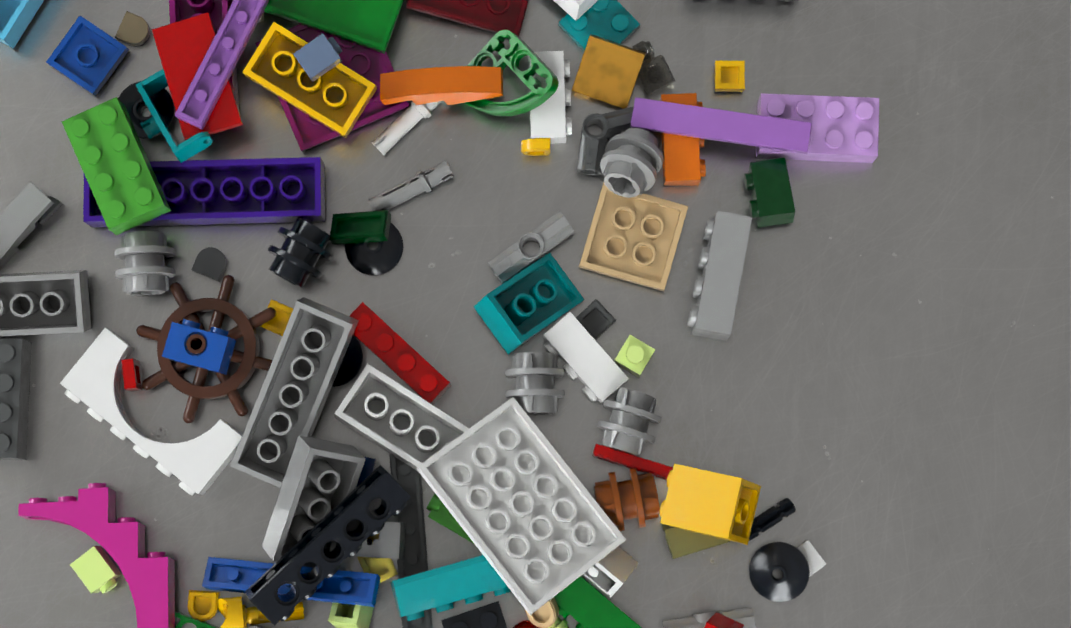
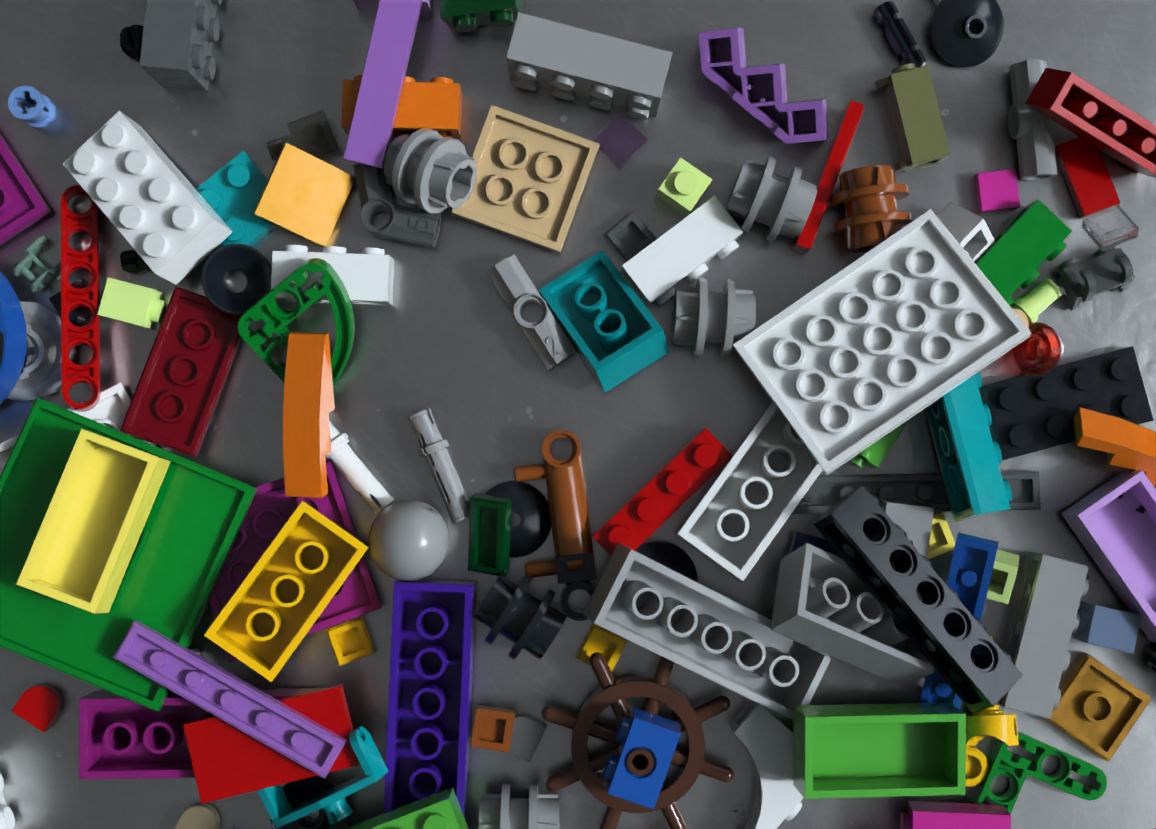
camera: 95 degrees left, 5 degrees up
sand blue brick [293,33,343,82] -> none
yellow tile [521,138,550,156] -> none
yellow slope [660,463,761,545] -> none
yellow plate [714,60,745,92] -> none
none -> black piece [201,244,272,315]
none -> yellow tile [326,615,377,666]
none -> light grey piece [368,500,450,580]
none -> dark orange tile [470,705,516,752]
none -> dark orange piece [513,430,597,621]
none -> clear purple tile [594,113,648,169]
none -> medium lavender brick [698,28,829,144]
none -> bright green piece [793,702,966,799]
none -> dark pink tile [974,169,1020,214]

